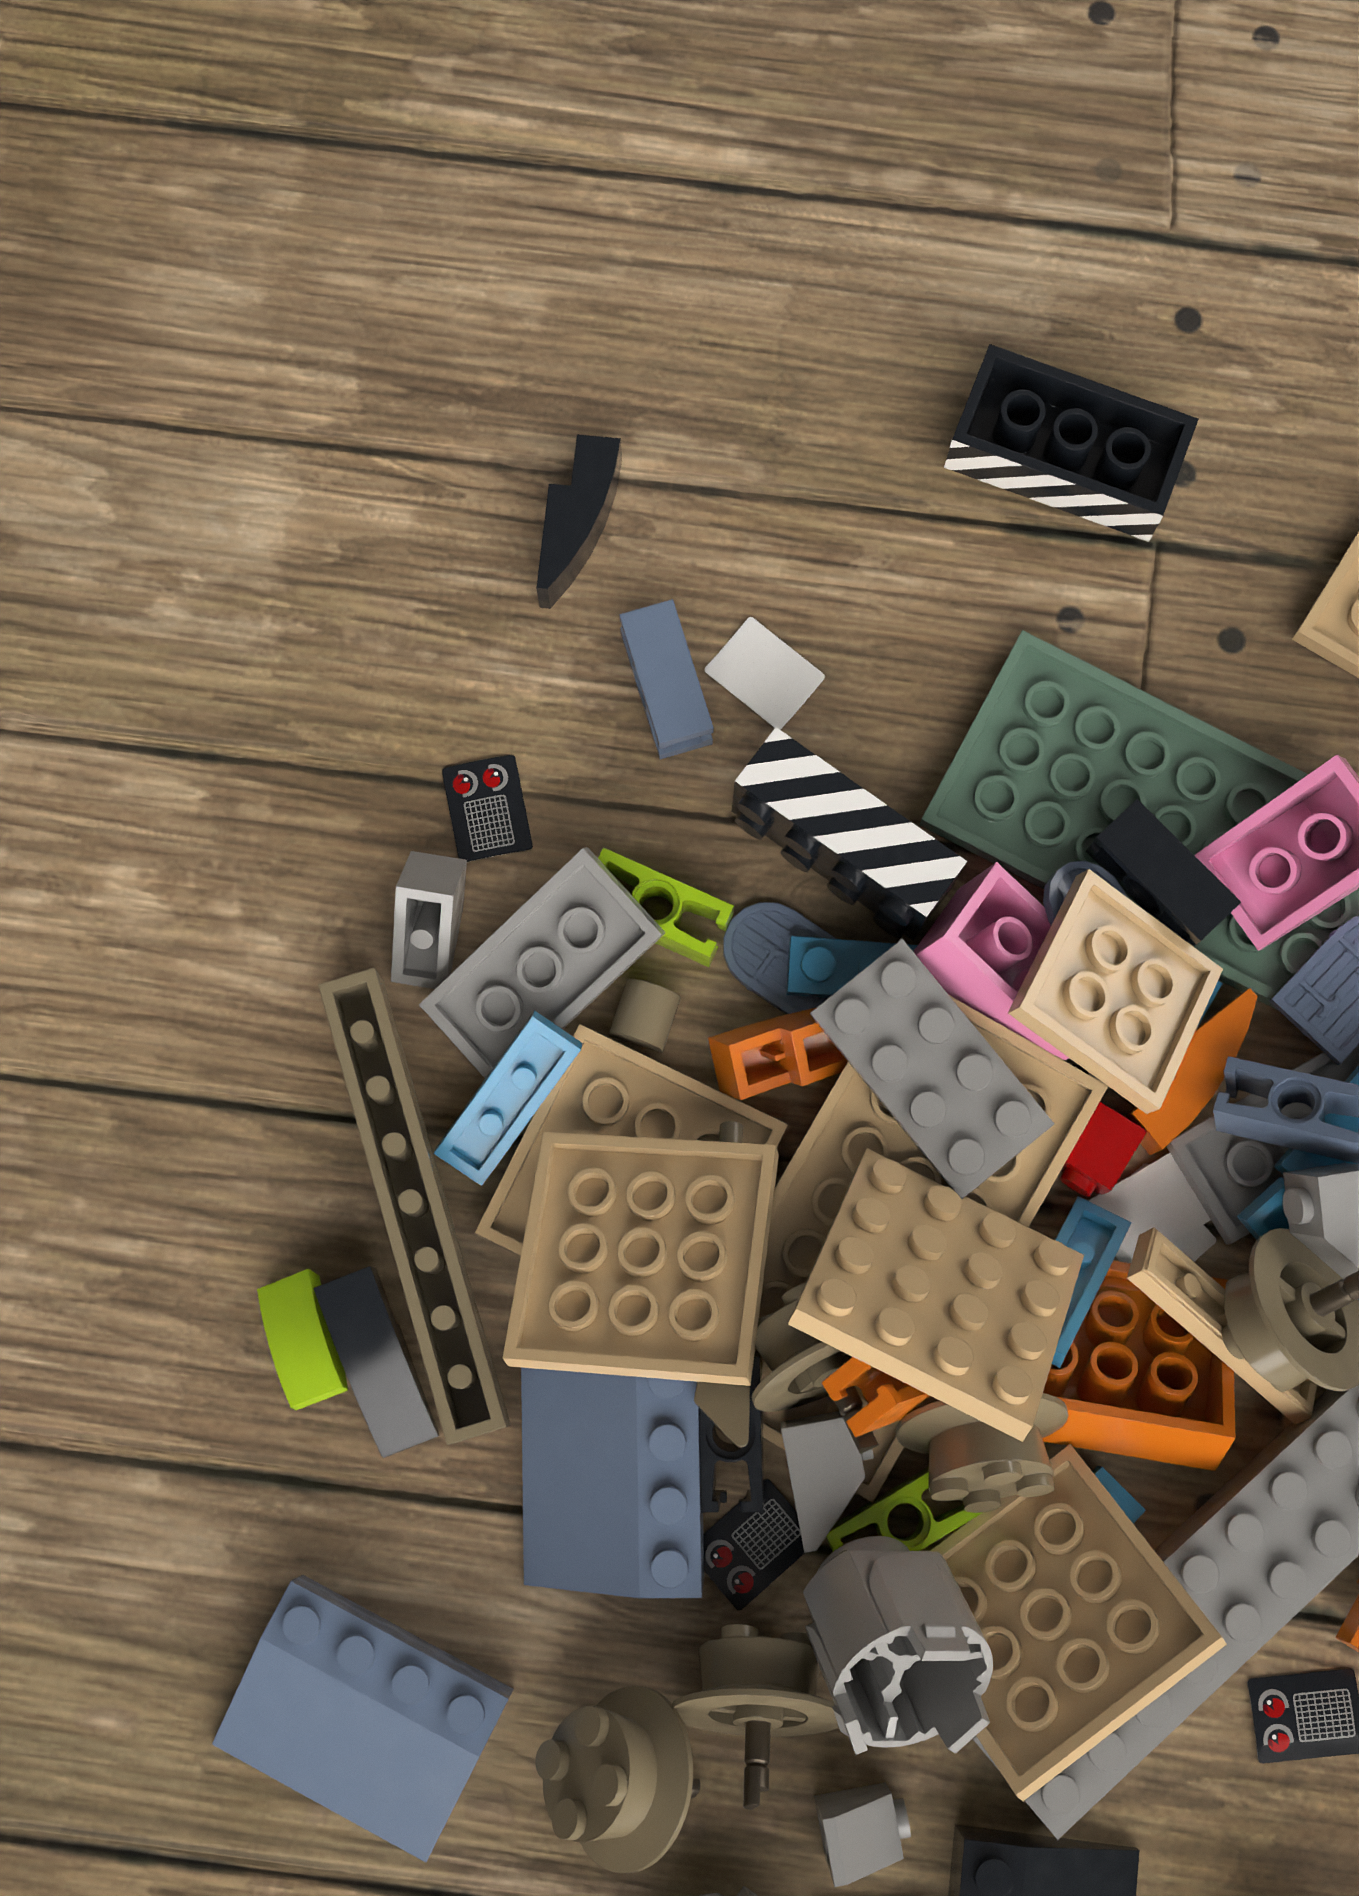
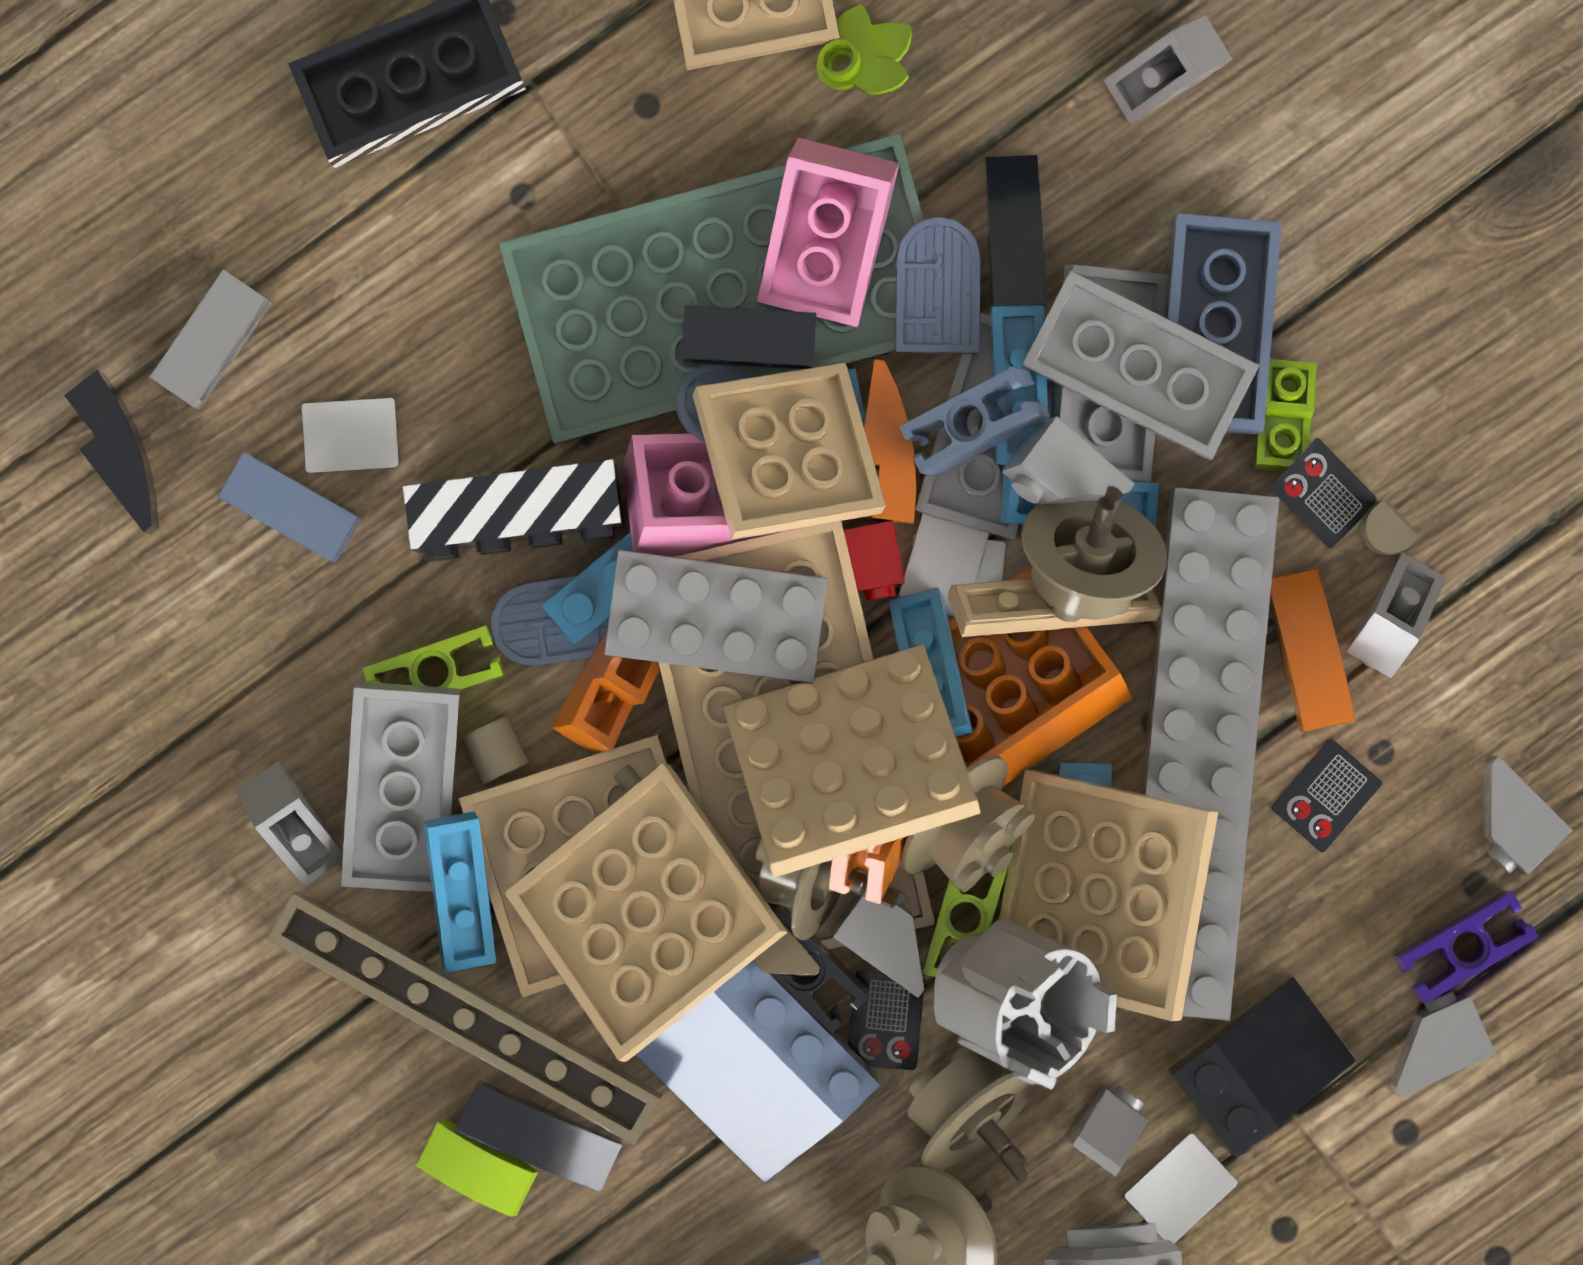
camera: 45 degrees left, 10 degrees up
black sticker [442,755,533,862] -> none
none -> light grey piece [150,269,272,410]

